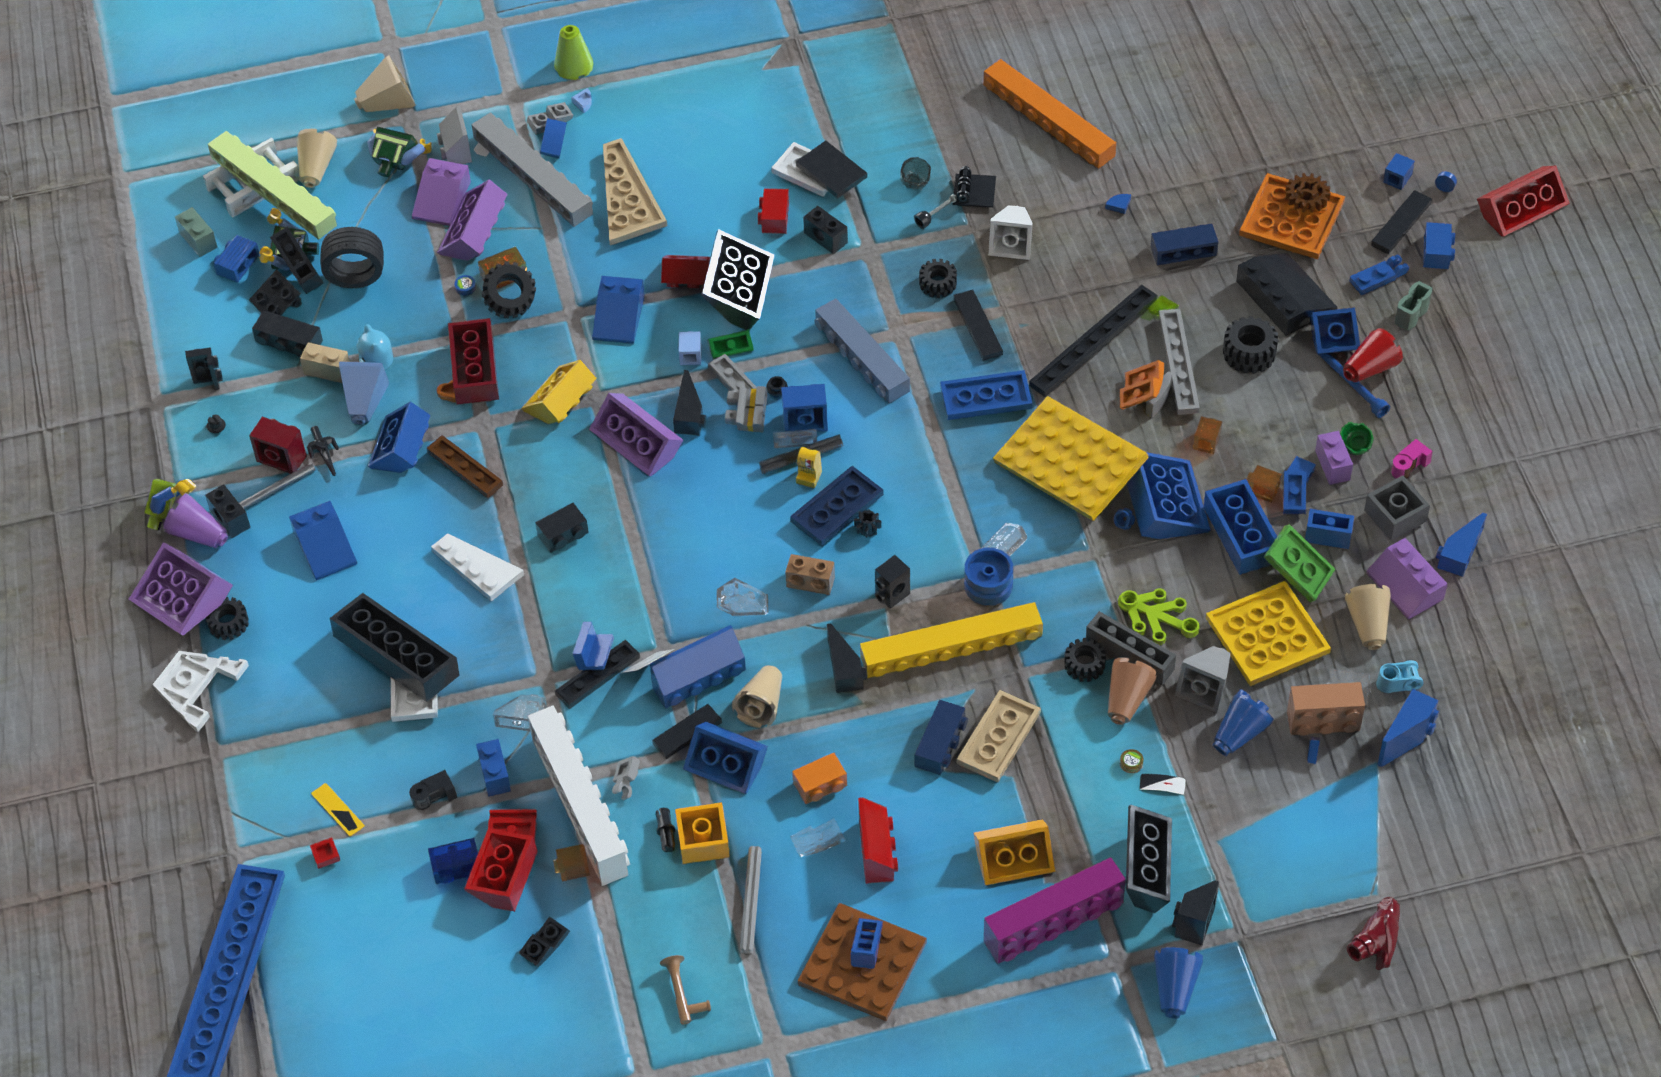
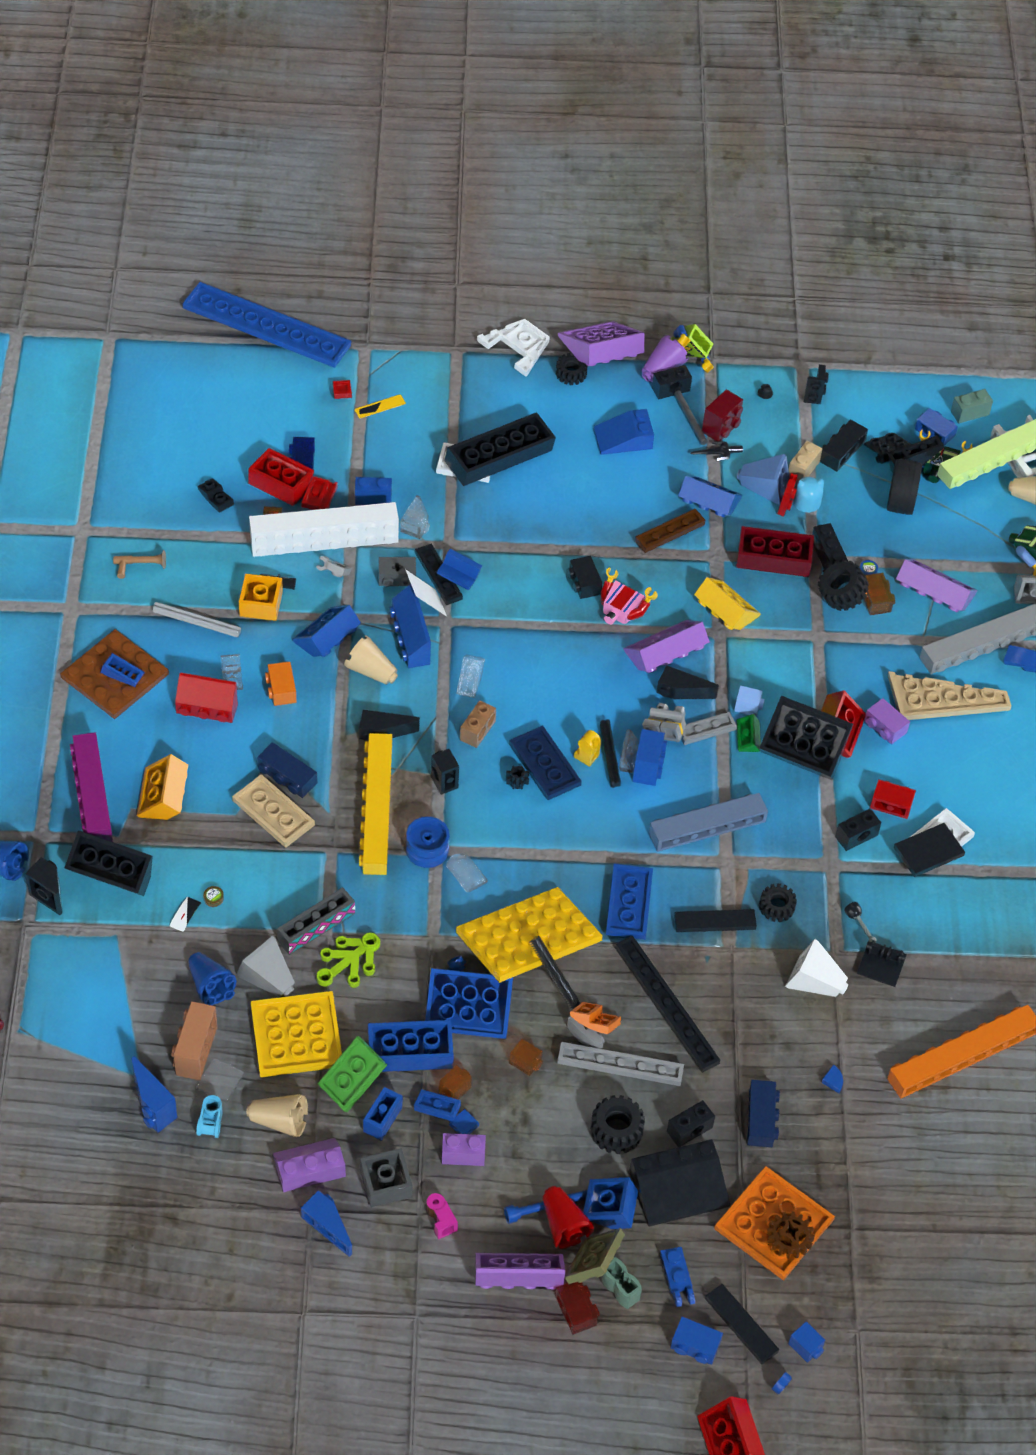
camera: 100 degrees right, 0 degrees up
black leg [409,770,457,810] -> none
medium lavender slope [412,158,471,226] -> none
white wing [431,534,524,601] -> none
blue slope [592,276,645,344] -> none
black tile [652,704,722,759] -> none
black plate [766,376,788,397] -> none
clear smoke hair [900,157,931,190] -> none
black tyre [1064,638,1106,682] -> none
nougat cone [1108,658,1157,725] -> none
clear neon green tile [1149,295,1179,315] -> none
blue tile [1307,736,1320,764] -> none
green hair [1340,422,1374,455] -> none
none -> dark grey brick [379,557,416,587]
none -> medium lavender slope [475,1253,565,1289]
none -> black axle [529,936,581,1009]
none -> clear red brick [555,1282,600,1335]
none -> olive plate [565,1228,625,1284]
none -> torso [601,567,658,625]
none -> black brick [667,1100,715,1147]
none -> red plate [777,473,798,516]
none -> black brick [812,523,849,569]
none -> medium lavender brick [864,698,910,744]

